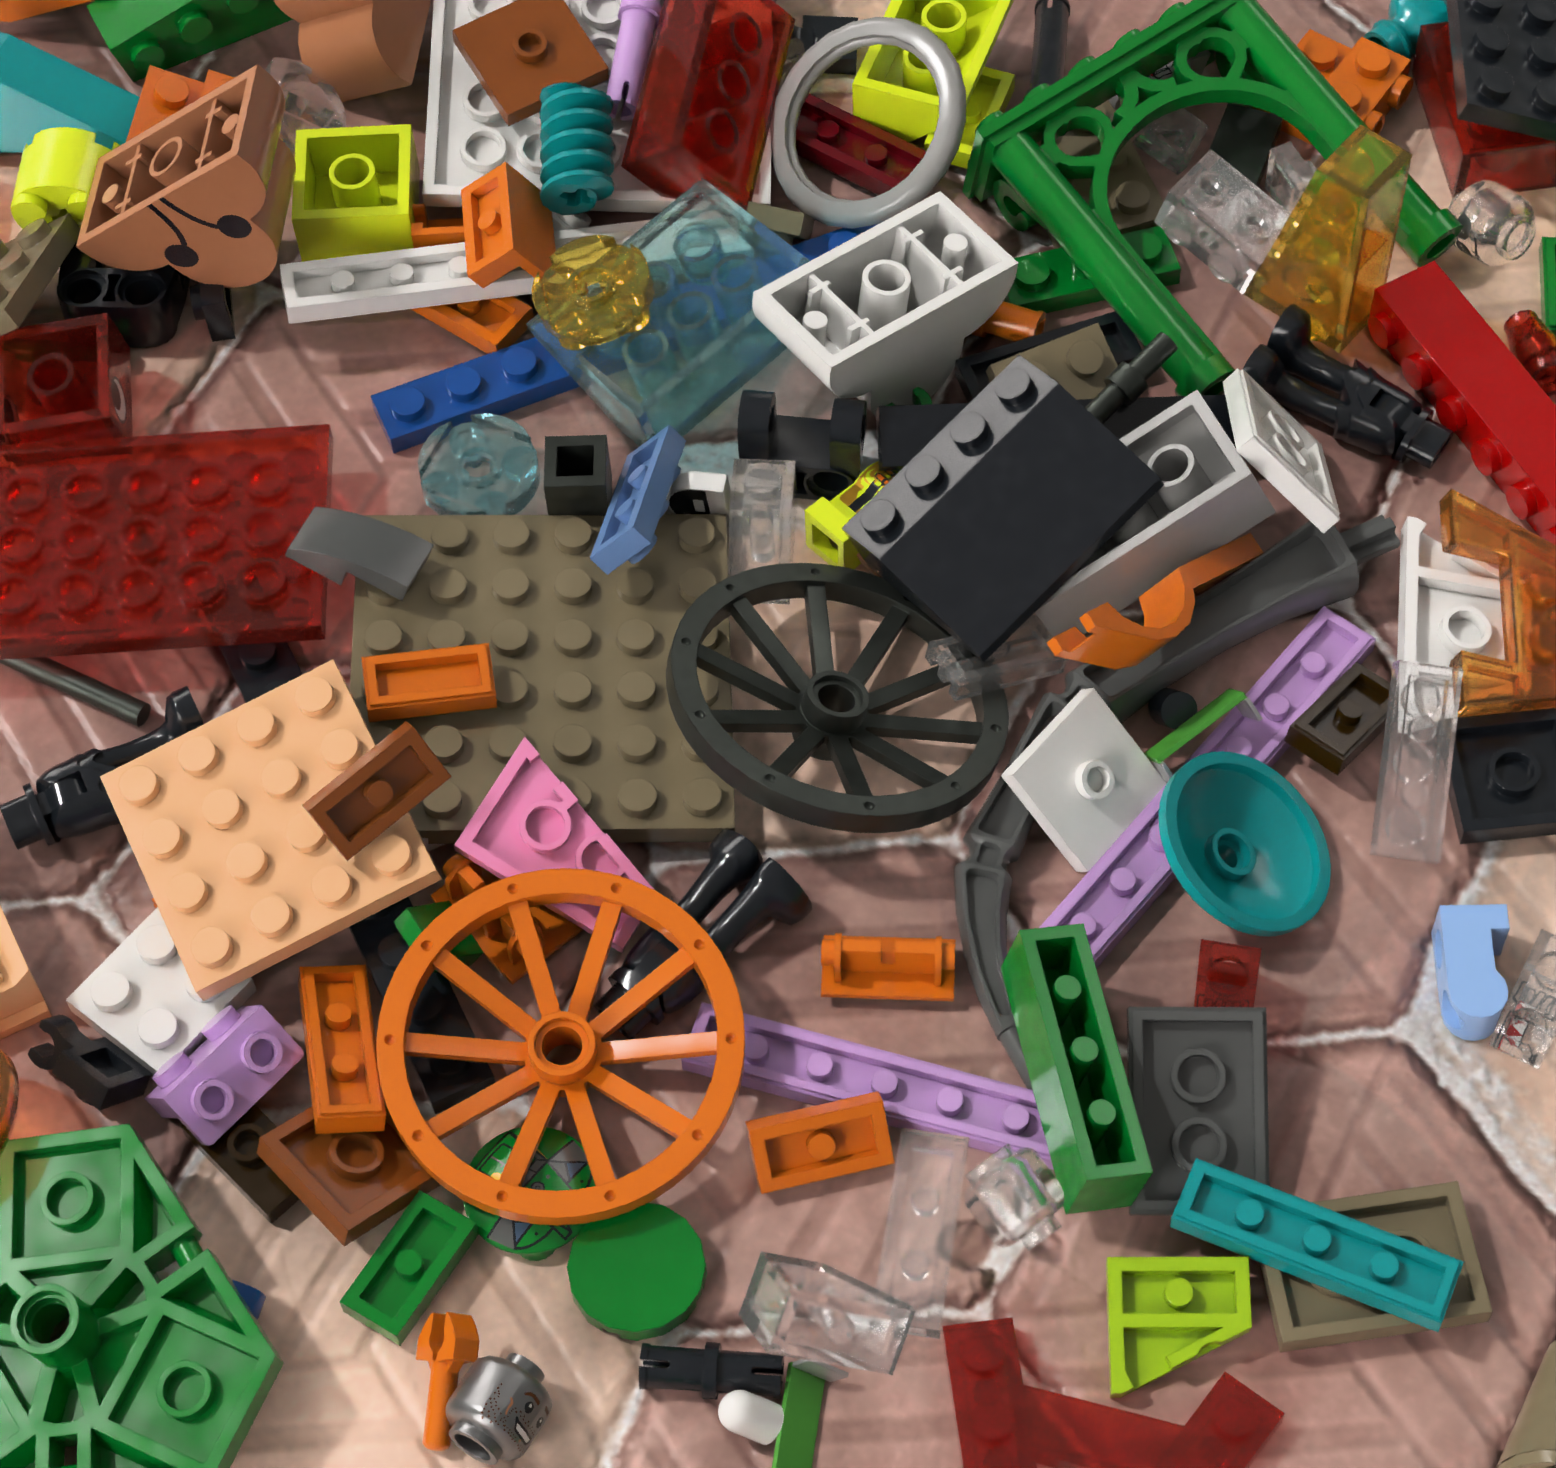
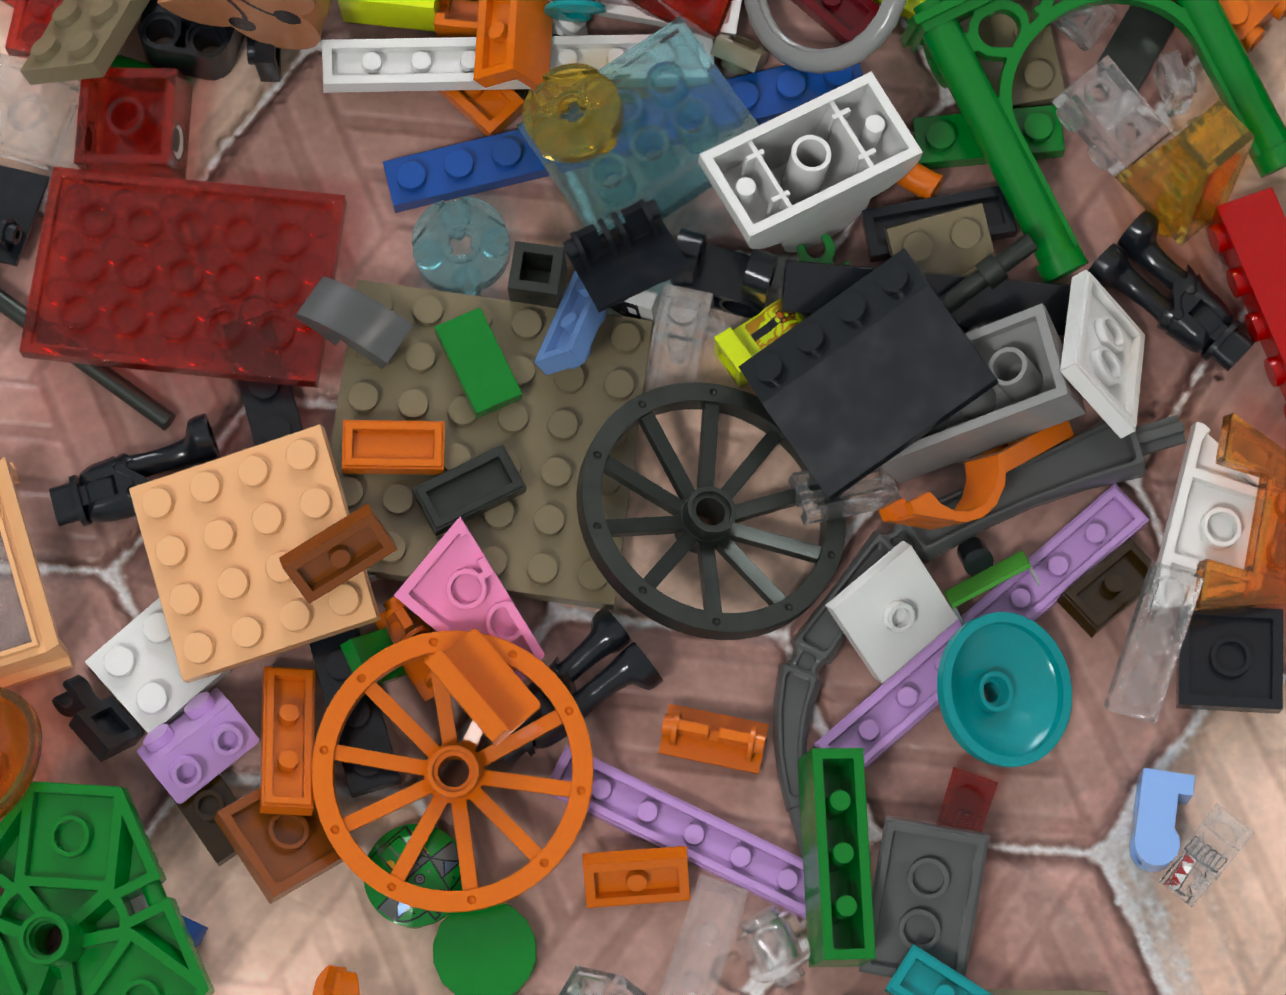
camera: 10 degrees right, 15 degrees up
green plate [340,1190,479,1346] -> none
none -> pearl dark grey tile [412,444,526,537]
none -> orange panel [425,629,541,747]
none -> green tile [434,307,522,419]
none -> black hinge [563,198,691,313]

